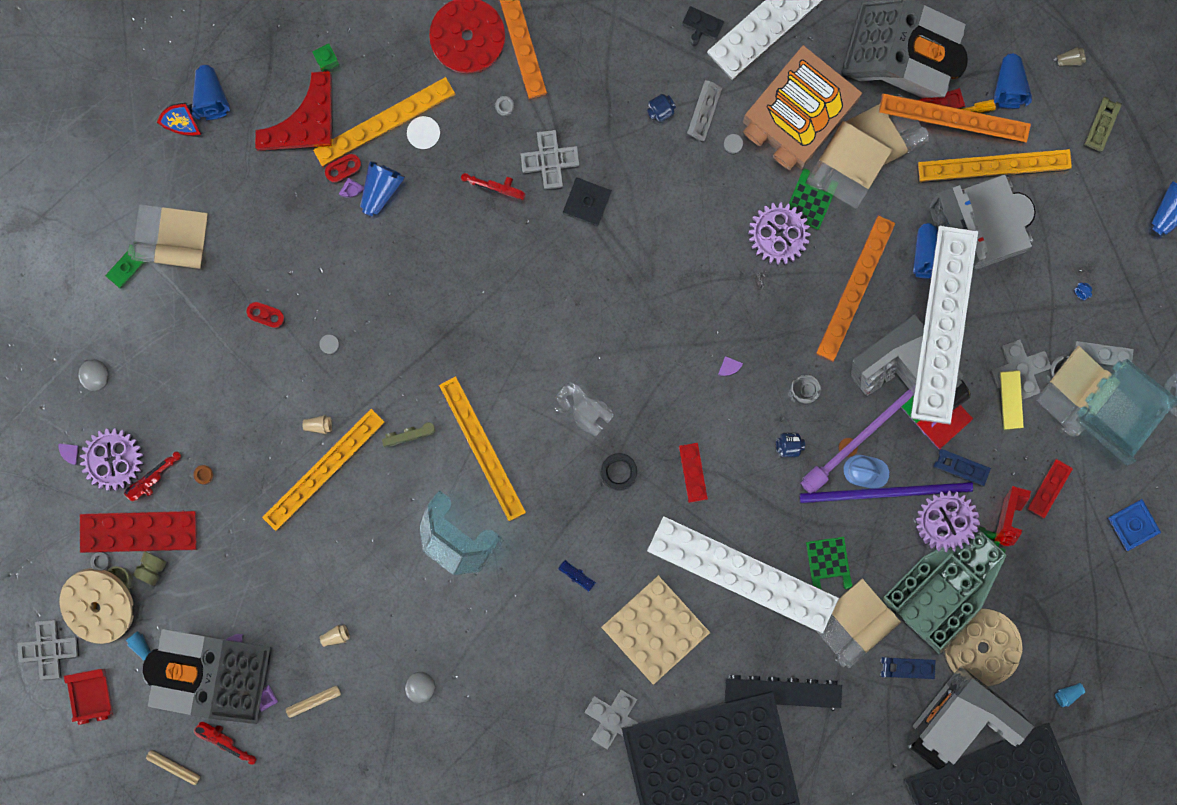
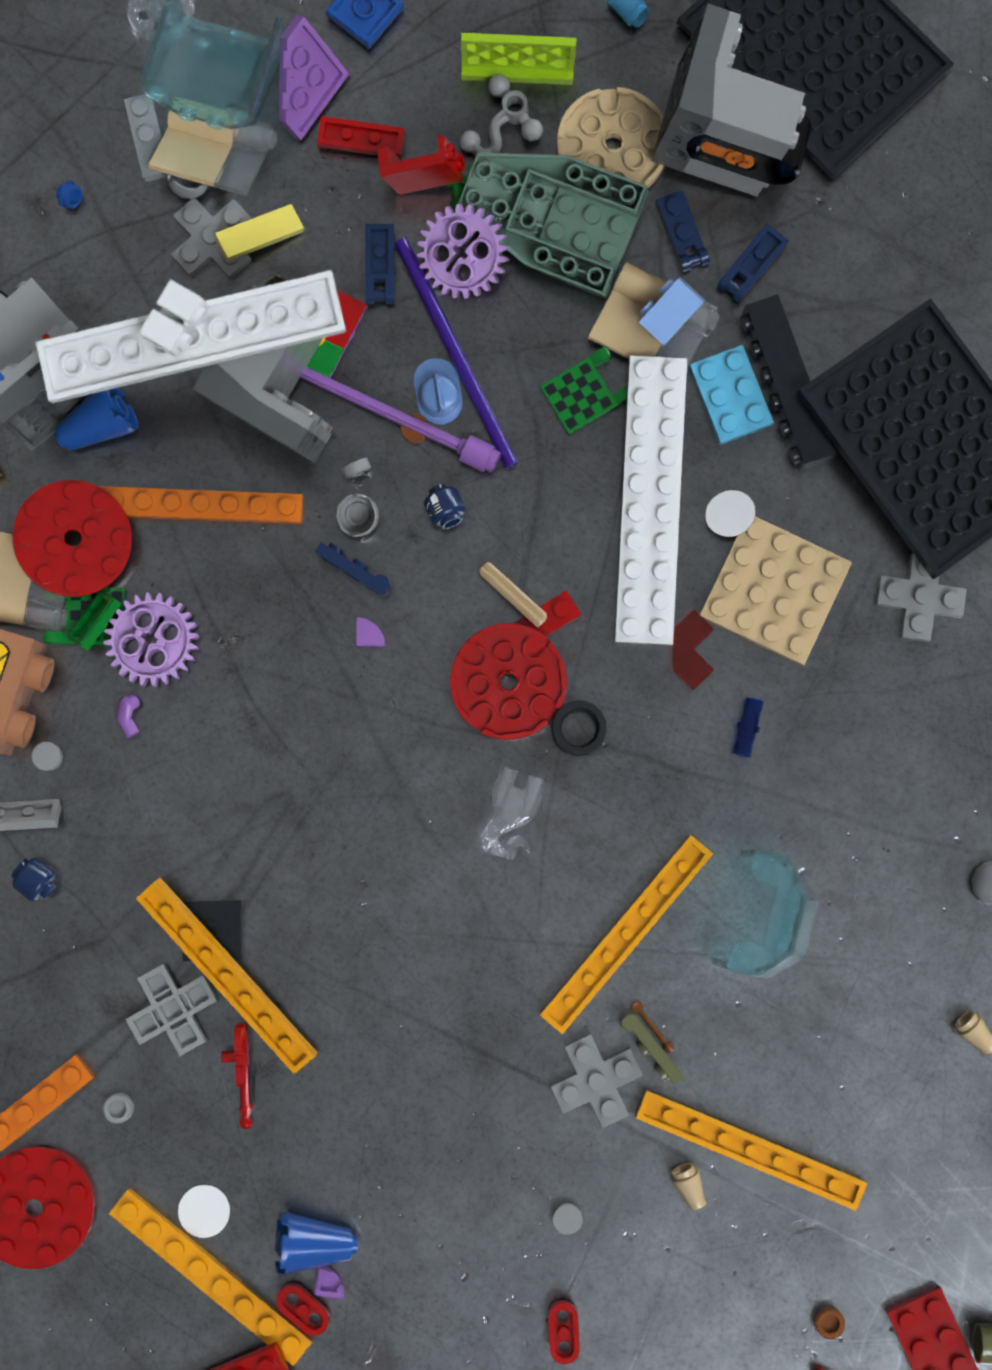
camera: 115 degrees left, 0 degrees up
none -> red plate [12,480,132,597]
none -> green plate [67,590,122,651]
none -> medium lavender arm [115,694,140,739]
none -> light orange plate [136,877,318,1074]
none -> white piece [139,279,208,357]
none -> medium lavender plate [279,14,349,140]
none -> dark blue plate [315,542,391,596]
none -> light grey tile [341,457,371,479]
none -> red plate [450,623,567,740]
none -> light grey piece [459,74,543,157]
none -> lime fence [461,33,577,85]
none -> tan axle [479,562,547,627]
none -> light grey plate [550,1033,643,1128]
none -> dark orange hinge [631,1001,674,1053]
none -> light blue piece [639,277,705,346]
none -> clear red tile [673,609,714,690]
none -> medium azure plate [689,345,774,445]
none -> white sticker [706,490,755,537]
none -> dark blue plate [717,223,789,303]

